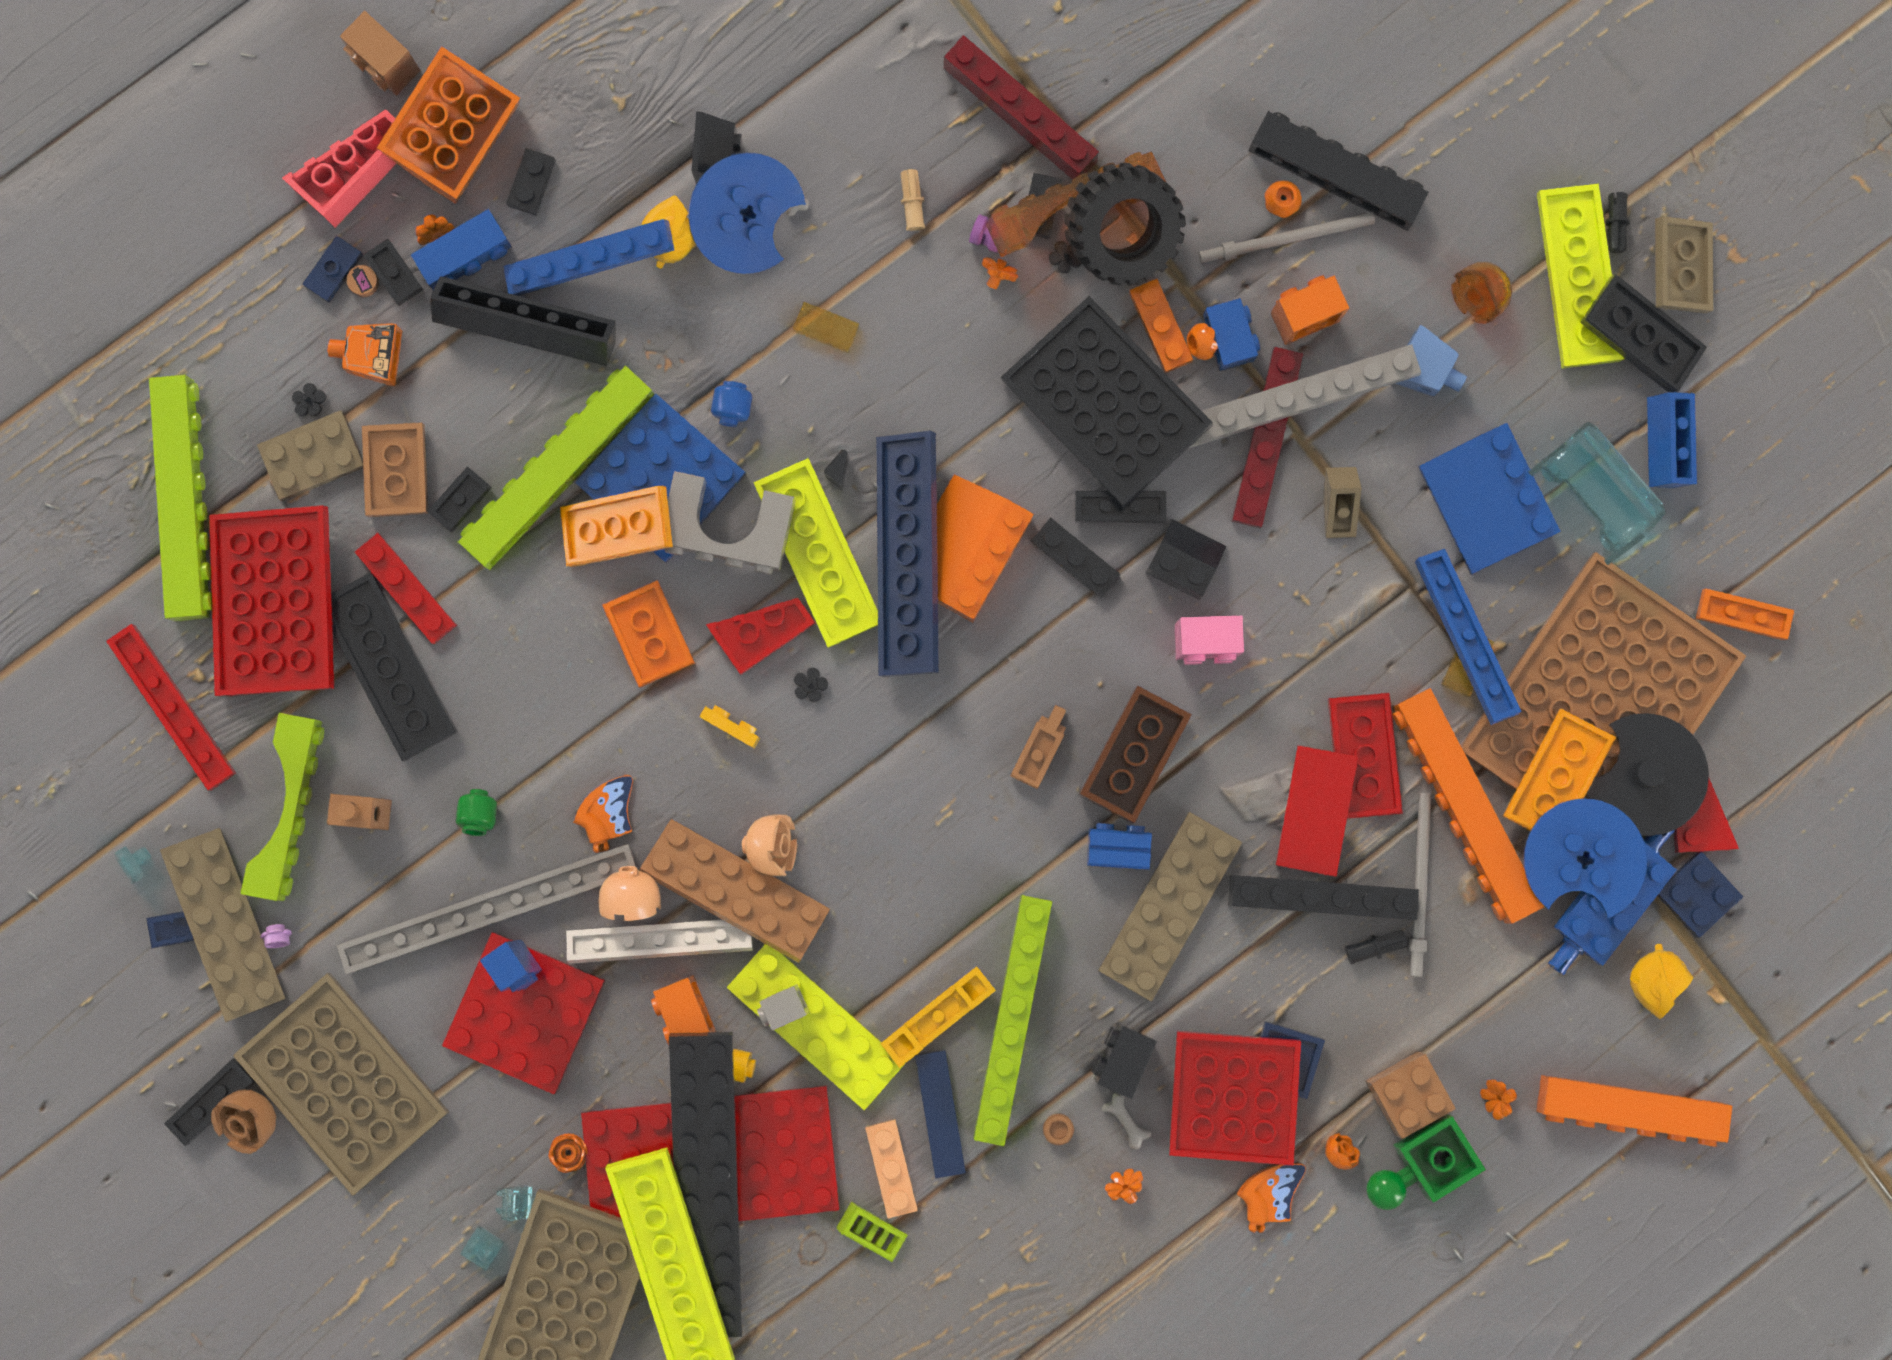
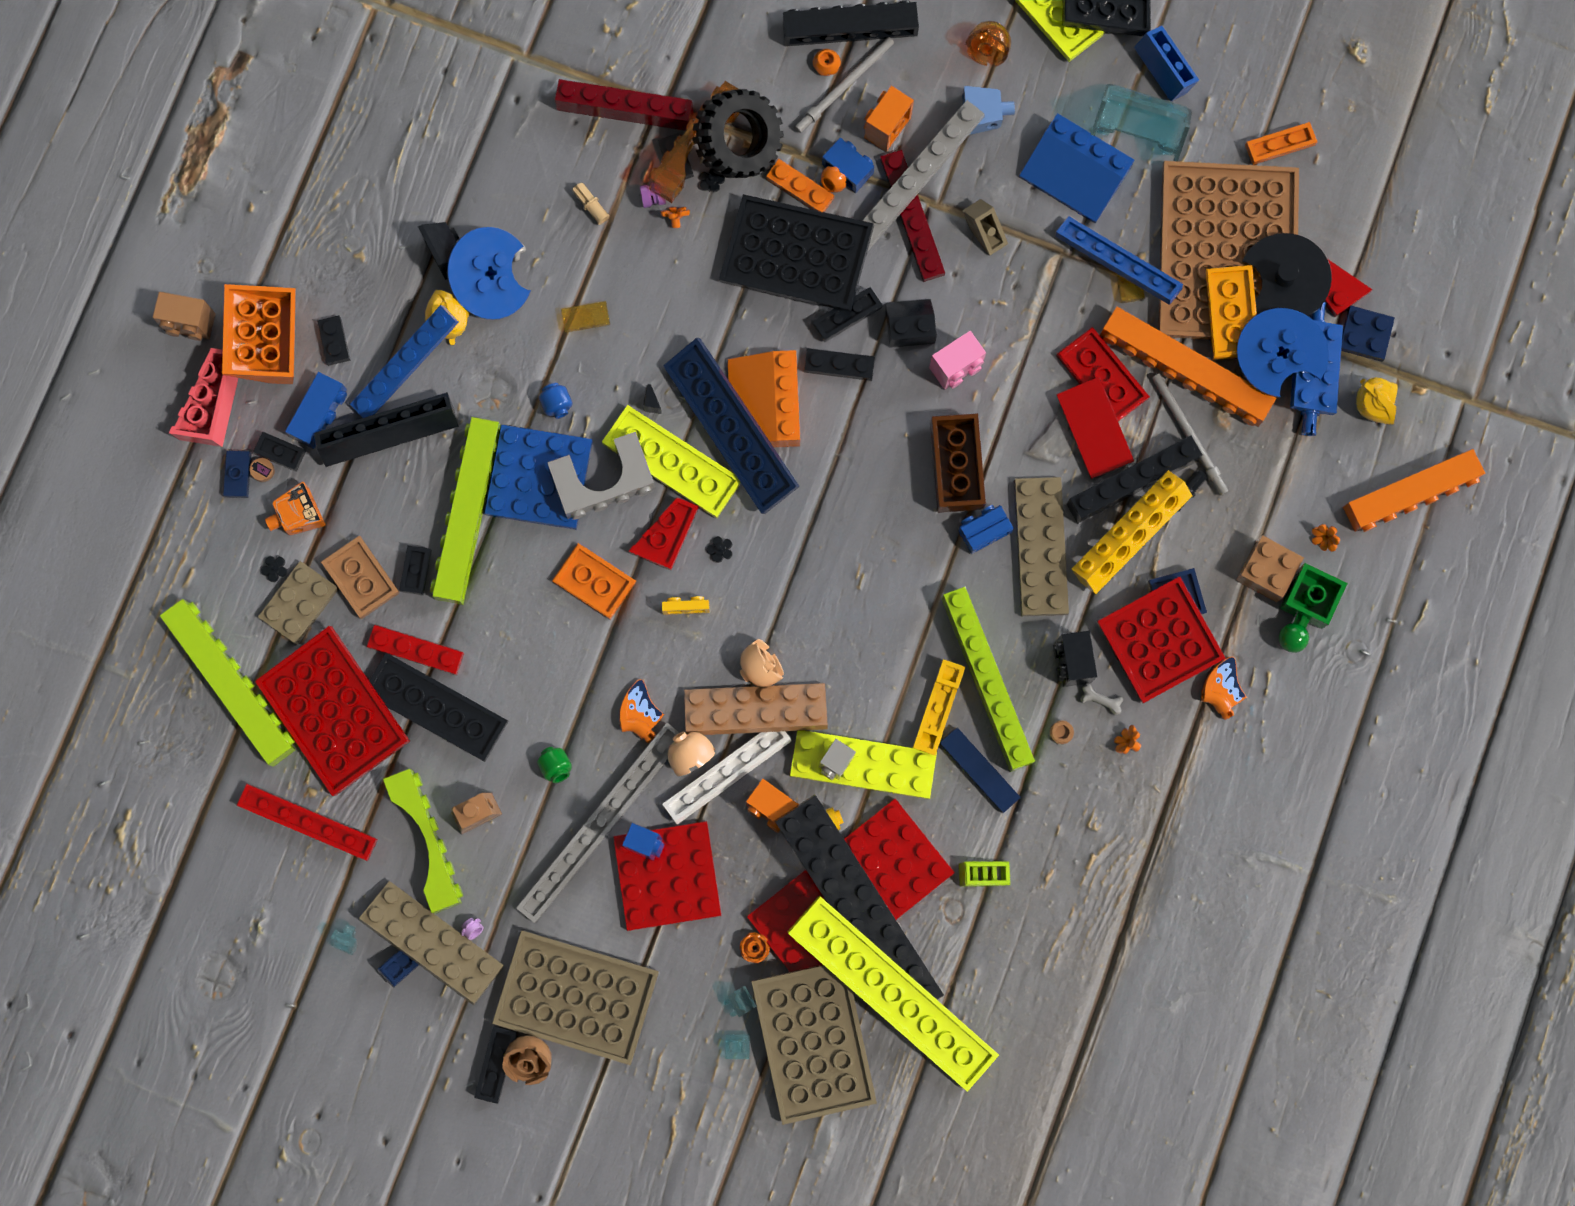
camera: 30 degrees left, 5 degrees down
orange plant [416,214,455,245] -> none
light orange tile [560,486,673,567] -> none
light nougat plate [865,1119,918,1219] -> none
medium nougat hinge [1010,705,1066,789] -> none
orange plate [1325,1133,1360,1170] -> none
none -> yellow brick [1072,470,1192,594]

